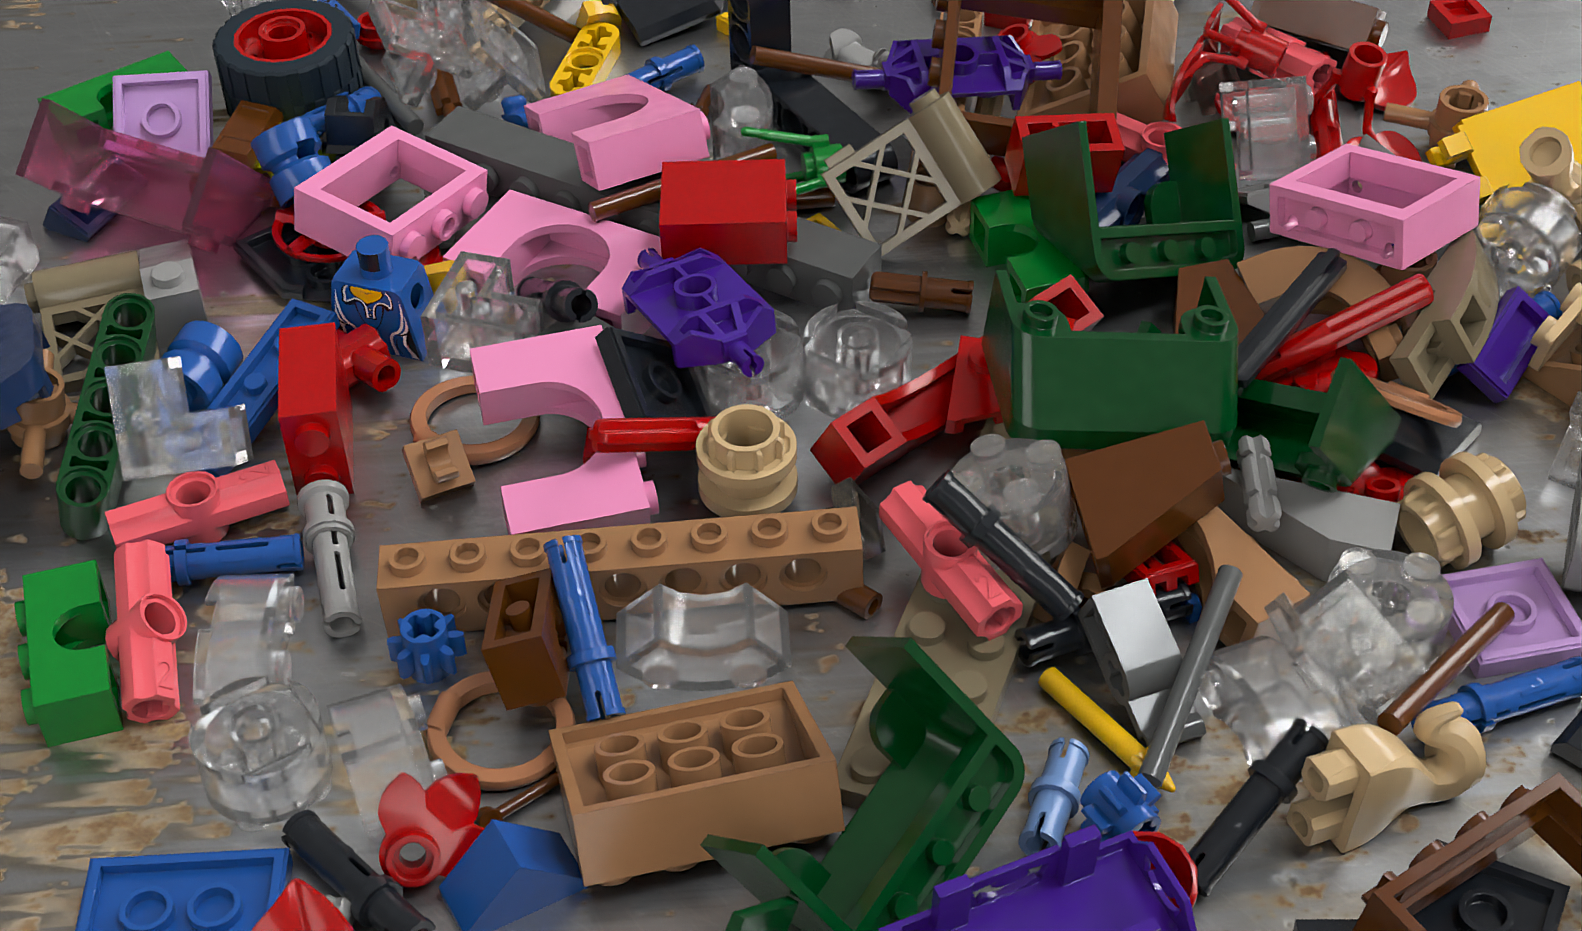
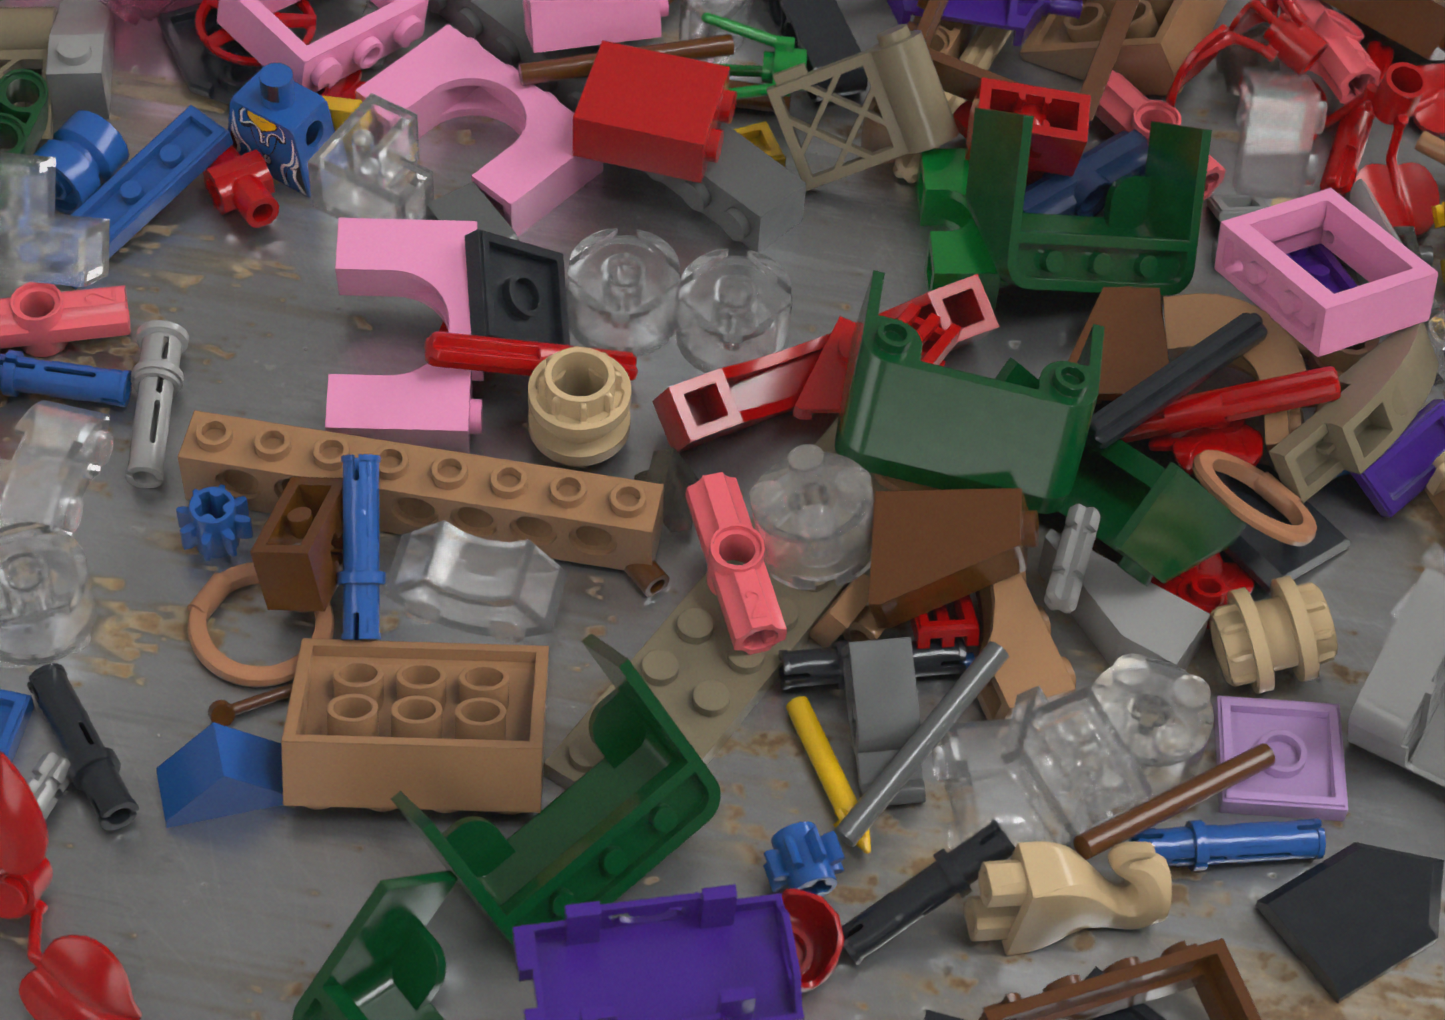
camera: 10 degrees right, 10 degrees up
red brick [278,322,354,497] -> none
clear brick [326,683,447,839] -> none
red plate [378,772,485,888] -> none
medium nougat tile [402,429,476,503] -> none
nougat piece [409,376,540,465] -> none
black pin [516,276,598,323] -> none
dark purple plate [622,248,776,377] -> none
reddish brown axle [869,271,974,314] -> none
black pin [922,470,1084,624] -> none
medium blue pin [1018,737,1090,856] -> none

